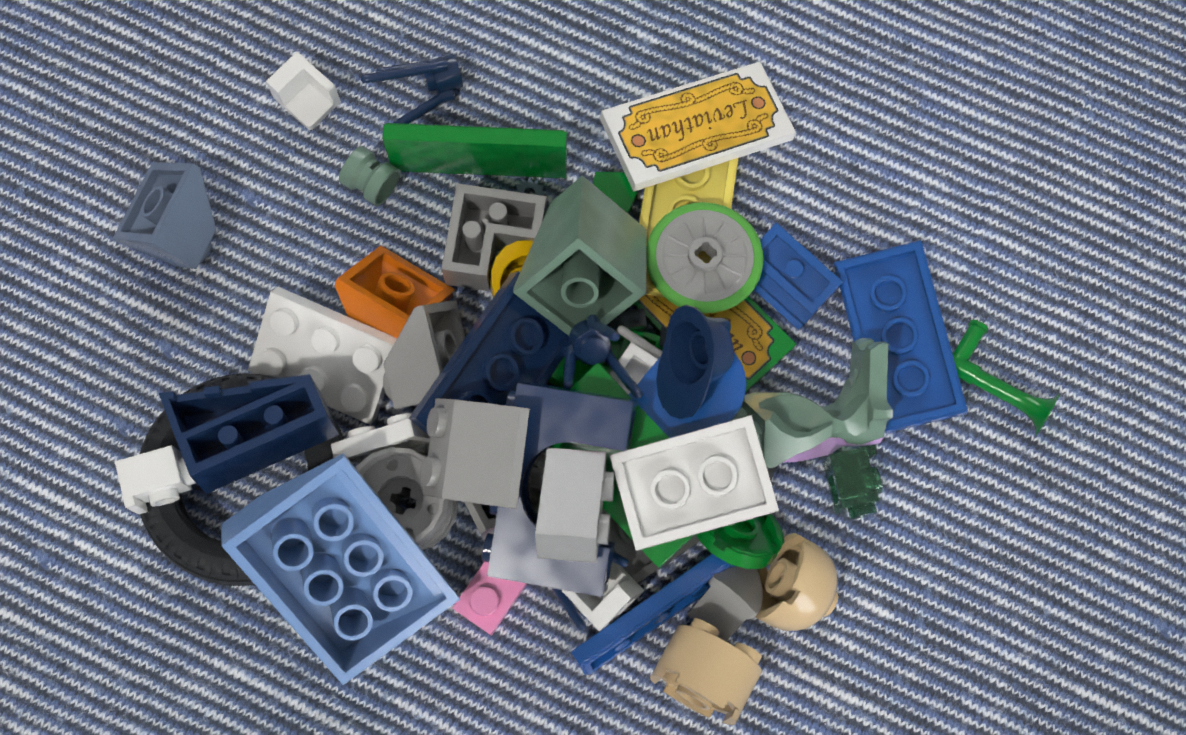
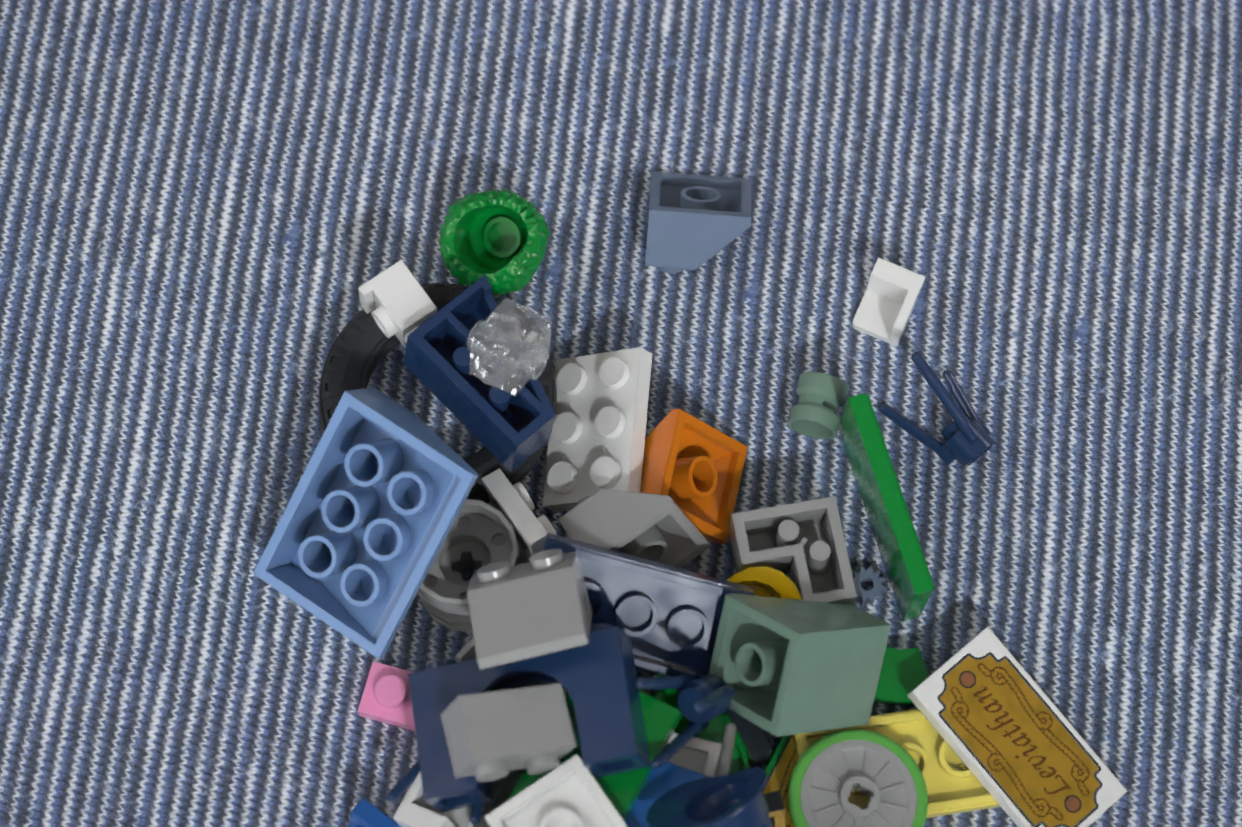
camera: 70 degrees right, 5 degrees down
none -> green hair [438,189,550,295]
none -> clear brick [467,298,552,396]

